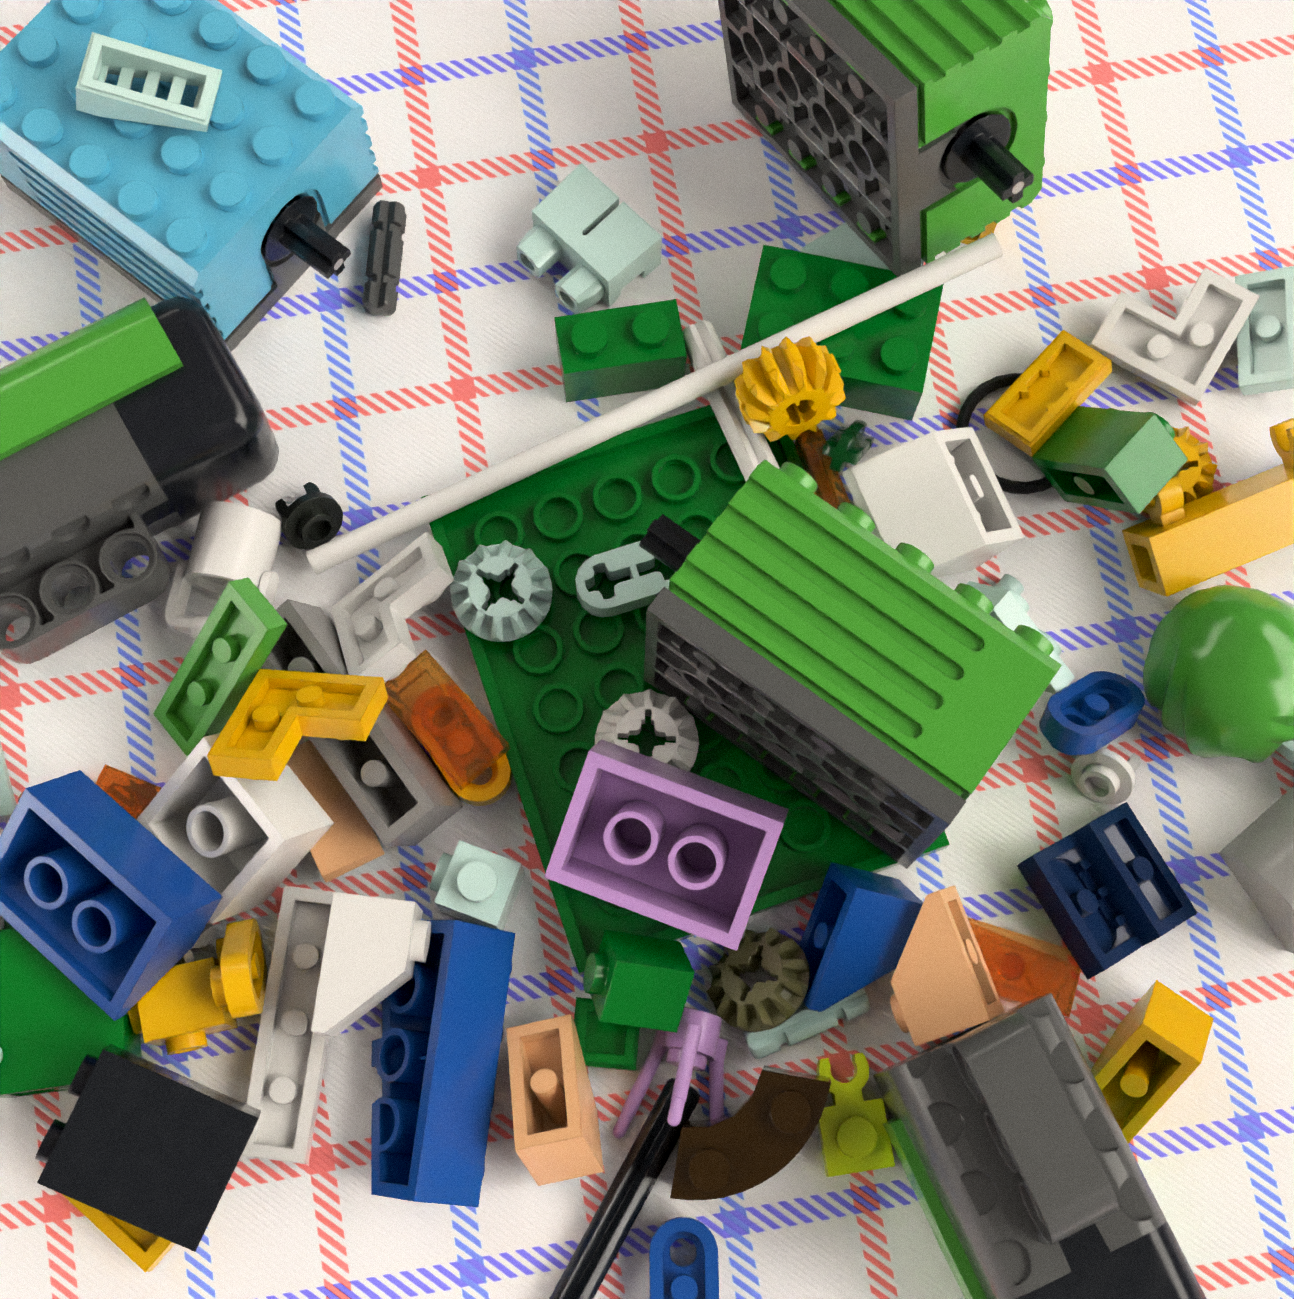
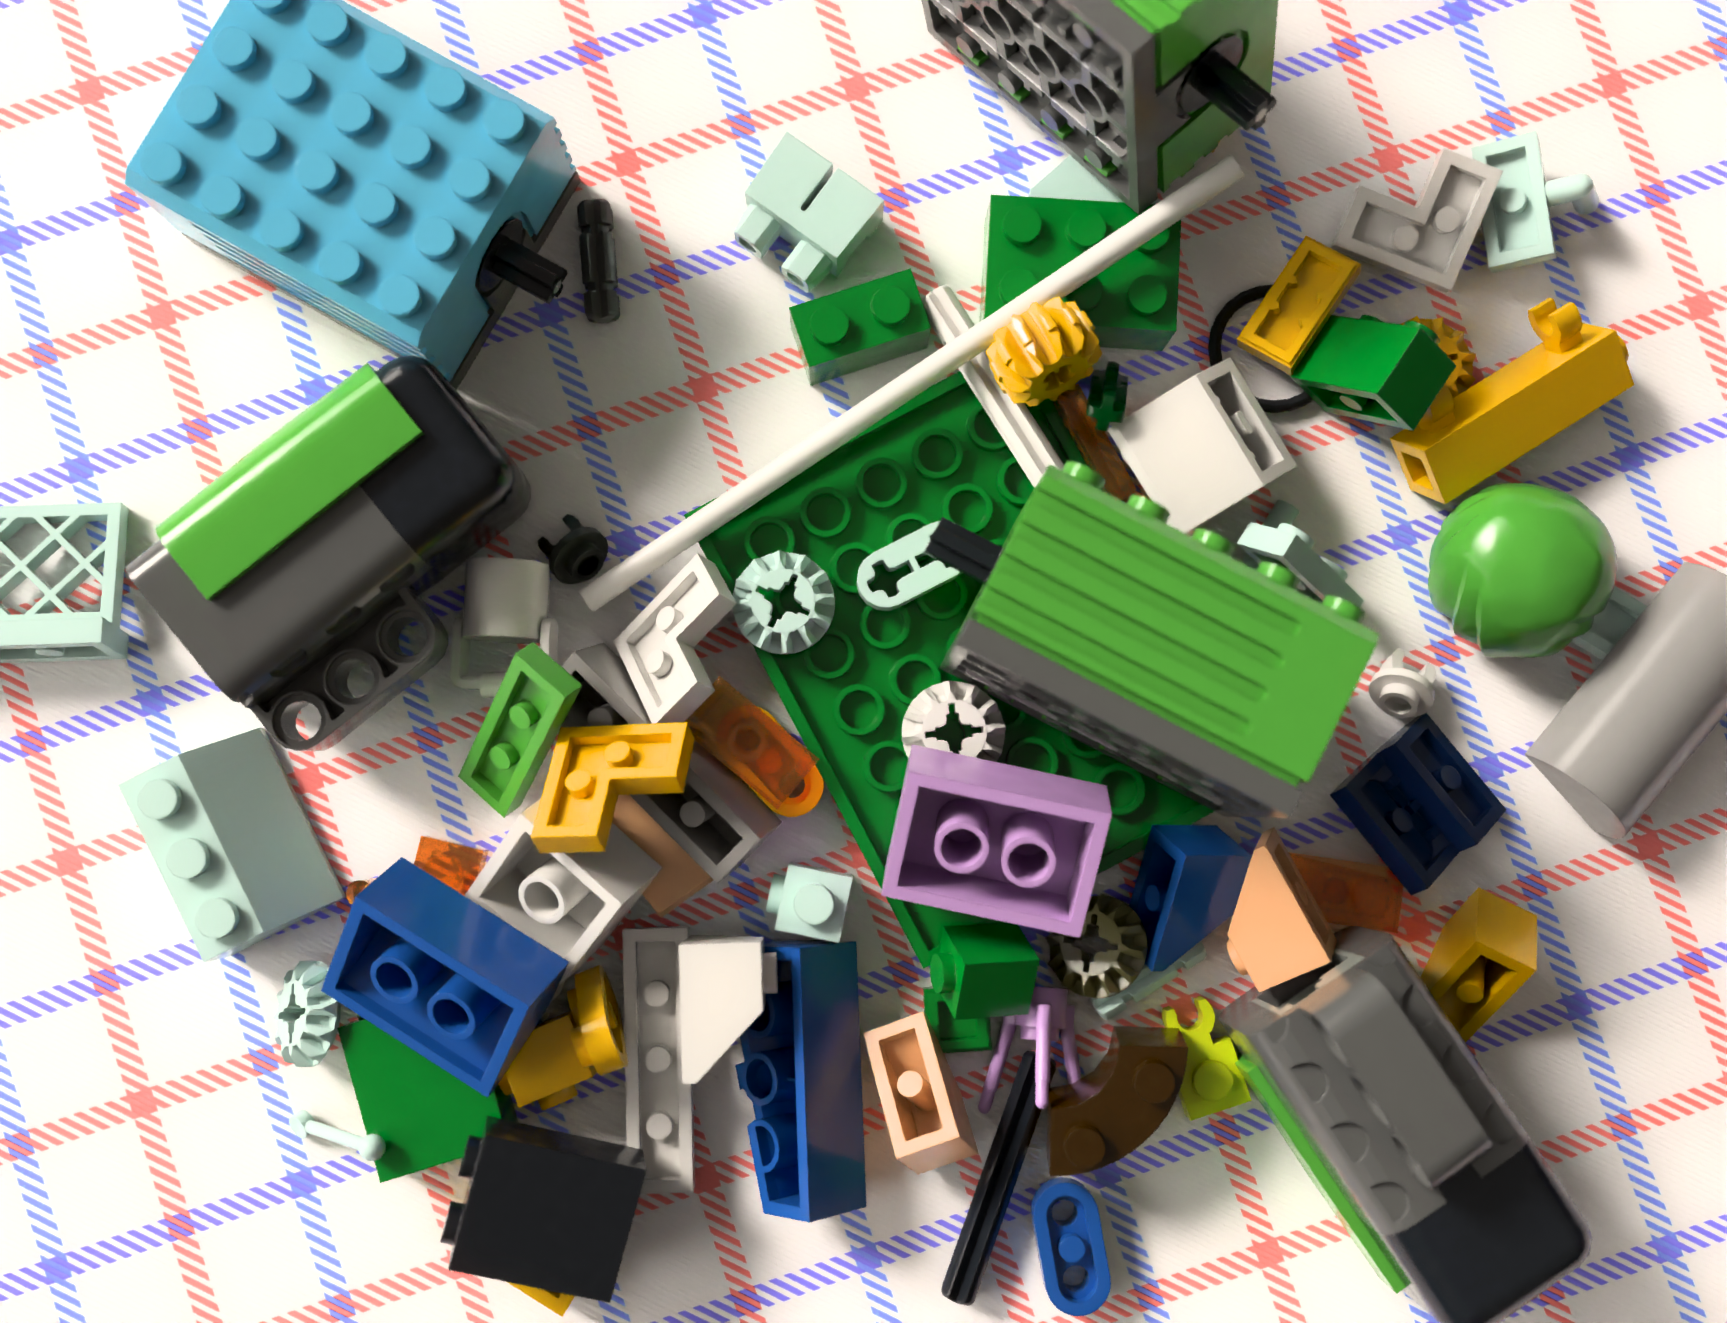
camera: 15 degrees left, 10 degrees up
light aqua slope [76,32,222,132] -> none
blue plate [1039,671,1145,755] -> none

